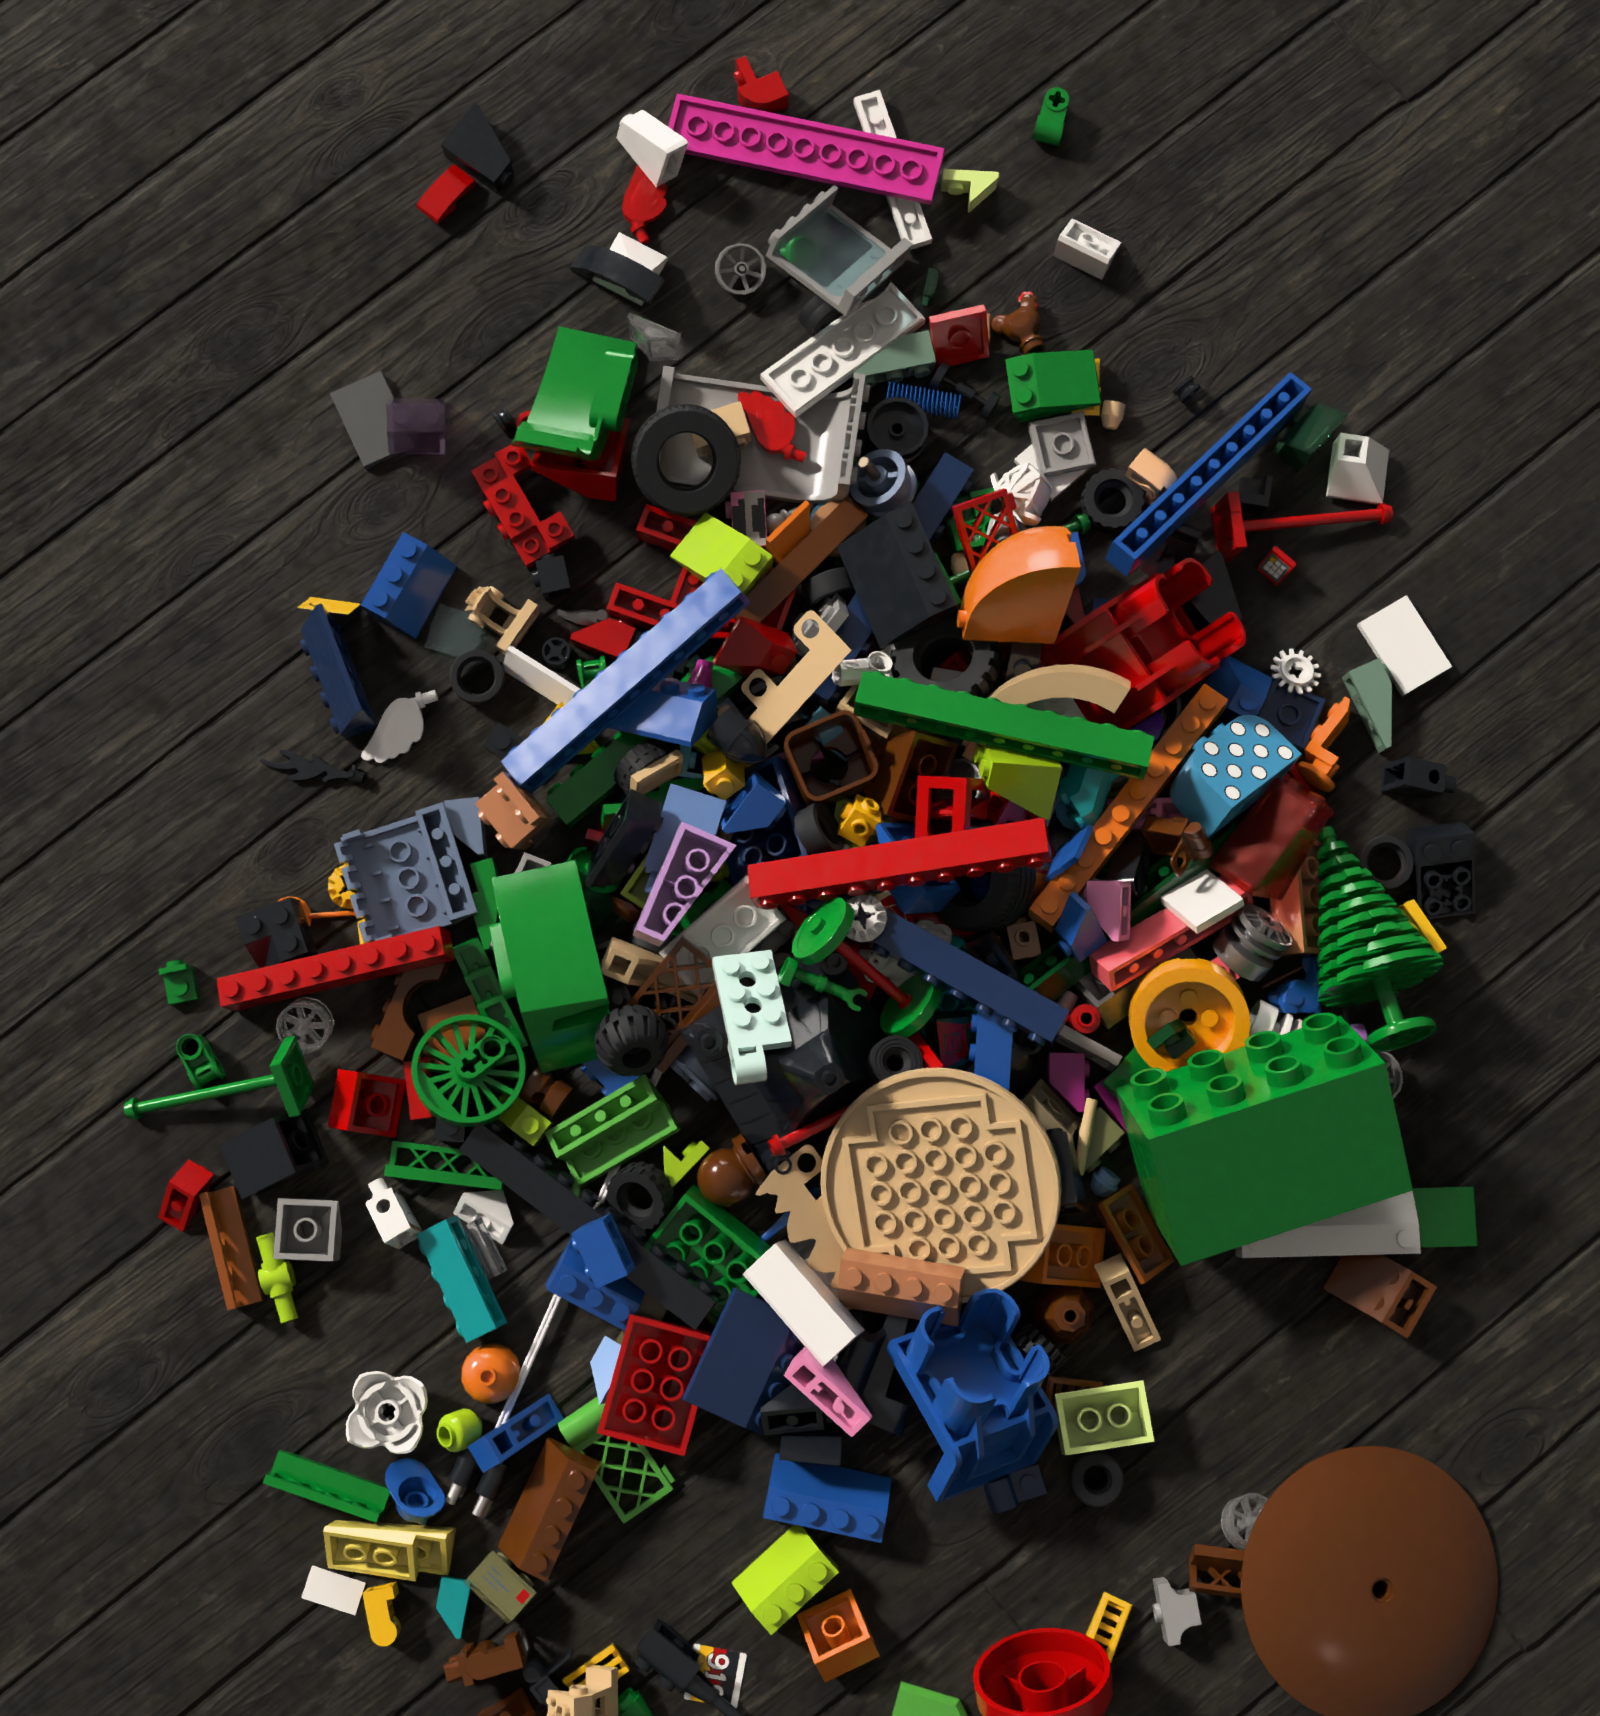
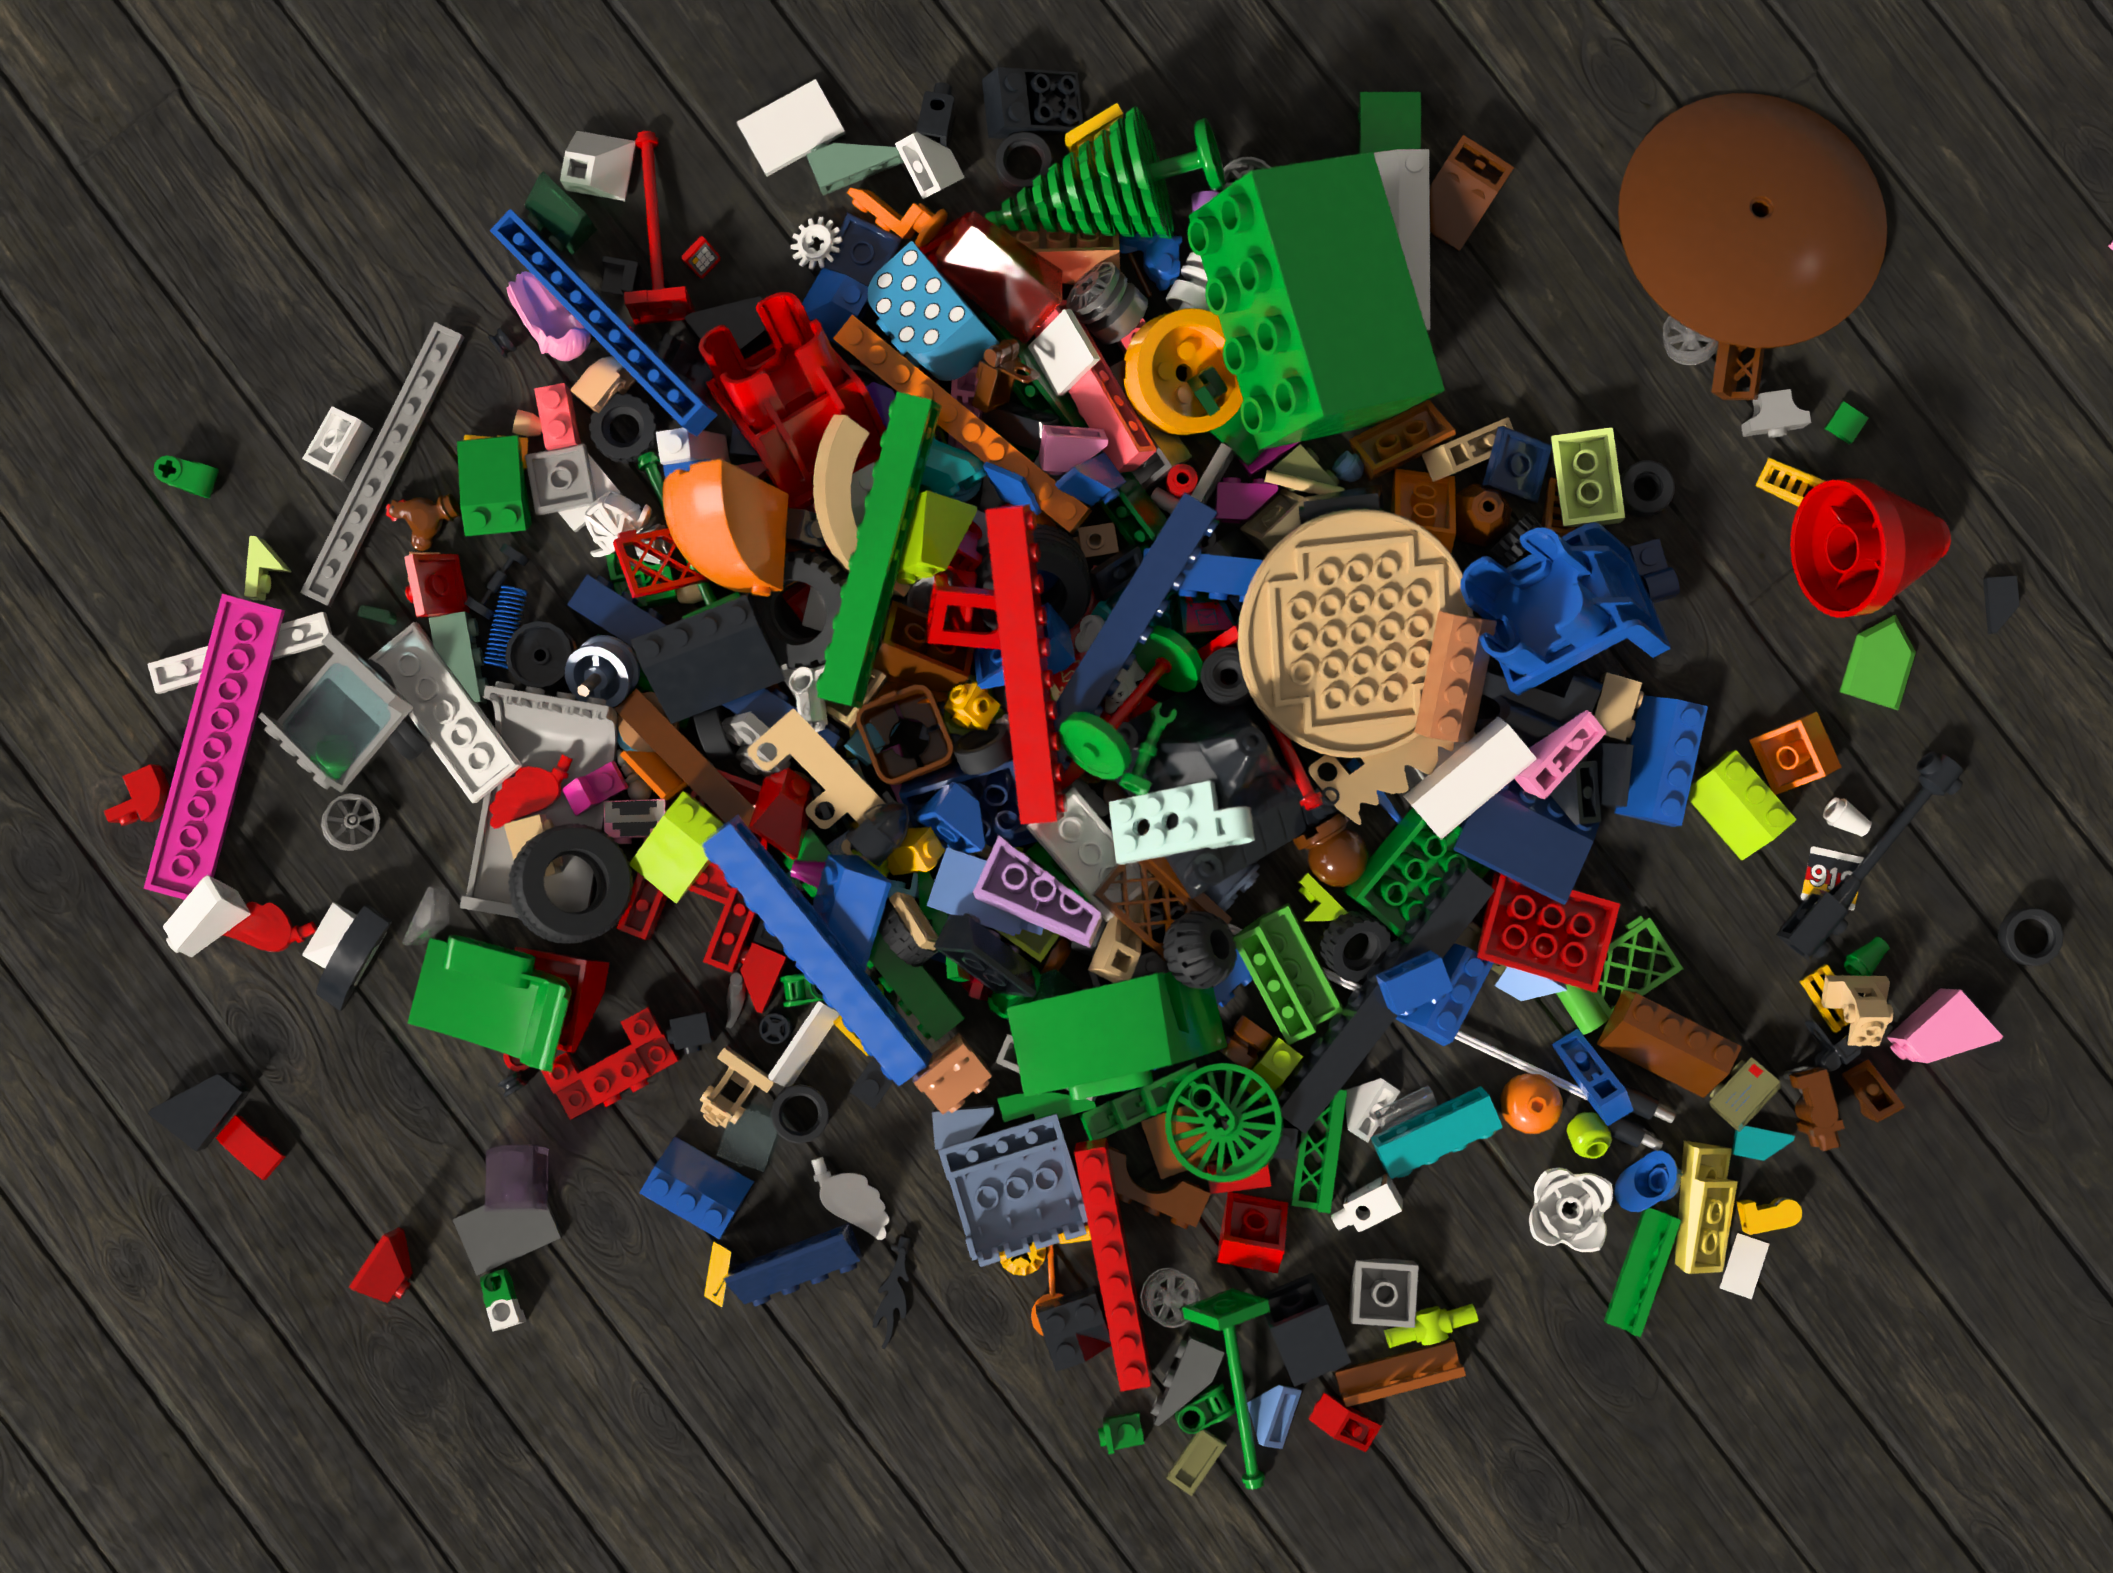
camera: 85 degrees left, 5 degrees up
white gear [846,895,887,942] -> none
none -> light grey plate [300,322,465,607]
none -> red slope [349,1227,412,1303]
none -> leg [480,1268,526,1331]
none -> bright pink hair [506,271,591,362]
none -> coral brick [534,383,581,450]
none -> dark pink slope [562,761,629,816]
none -> white slope [656,428,731,465]
none -> white slope [895,132,965,199]
none -> dark grey slope [1150,1334,1225,1426]
none -> olive tile [1166,1429,1226,1496]
none -> medium blue slope [1248,1385,1302,1449]
none -> dark blue tile [1483,426,1552,503]
none -> tan brick [1592,672,1644,743]
none -> white cone [1823,797,1872,837]
none -> green tile [1824,401,1868,444]

